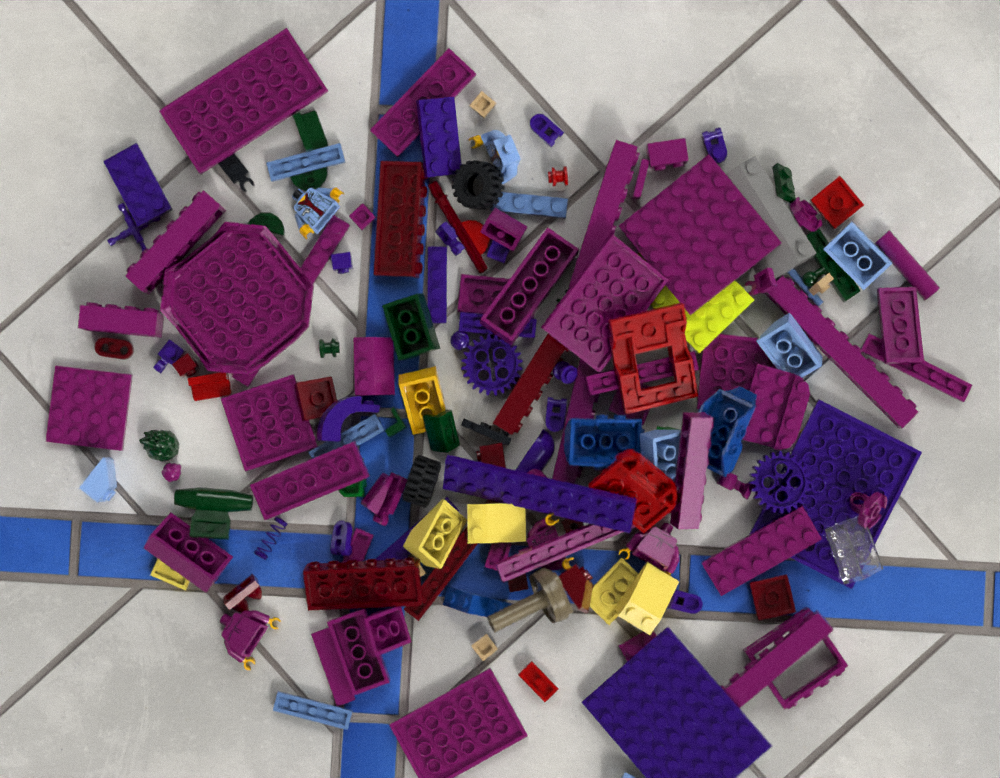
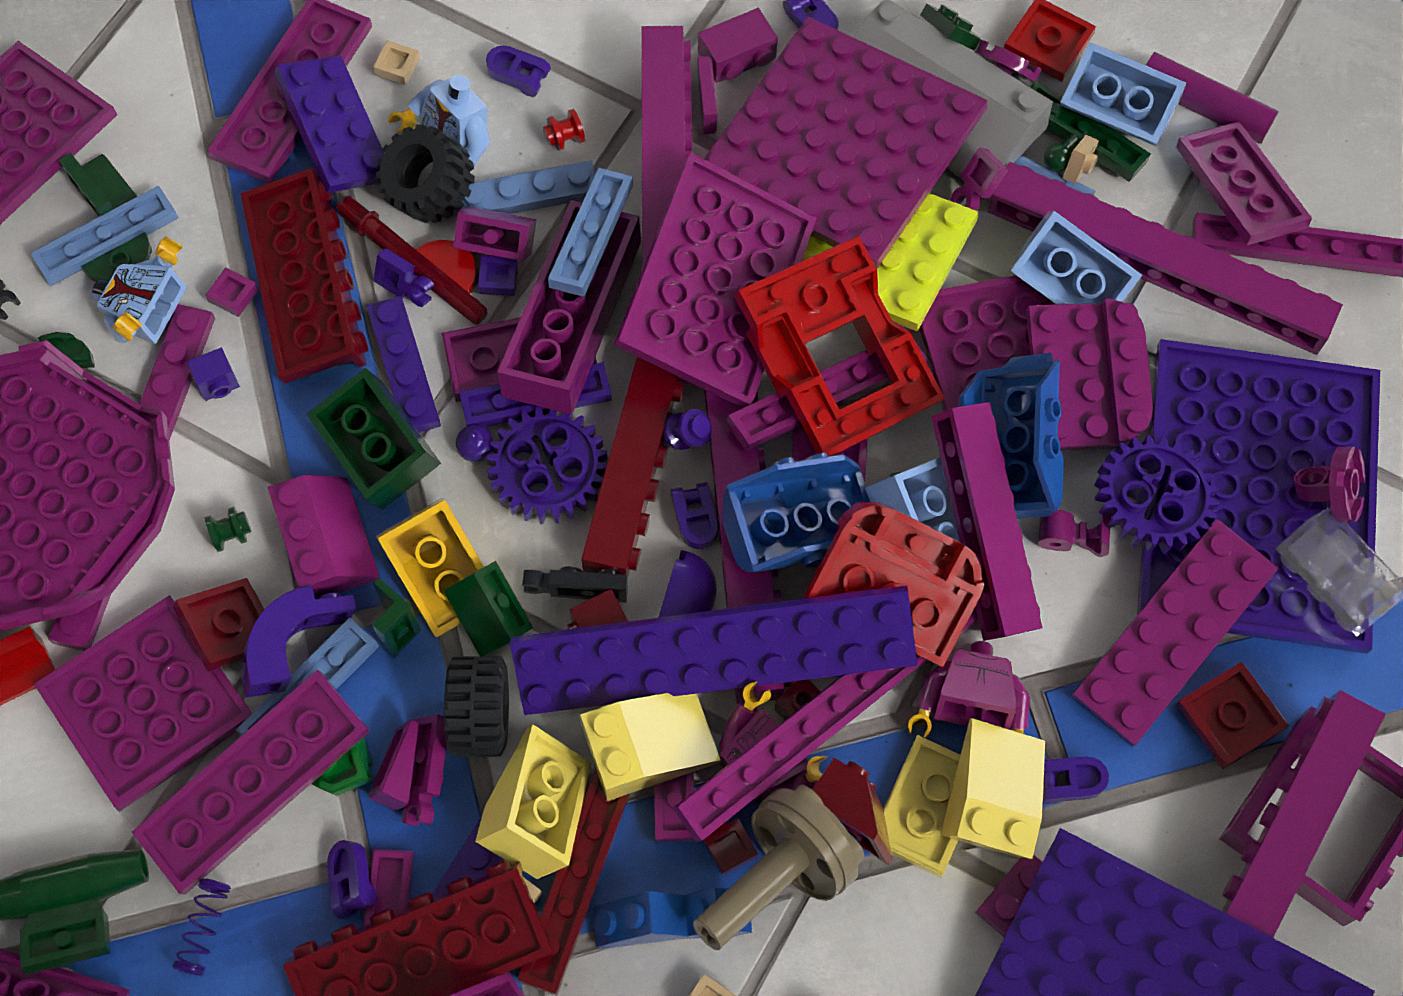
camera: 20 degrees left, 20 degrees down
none -> medium blue plate [548,168,633,297]

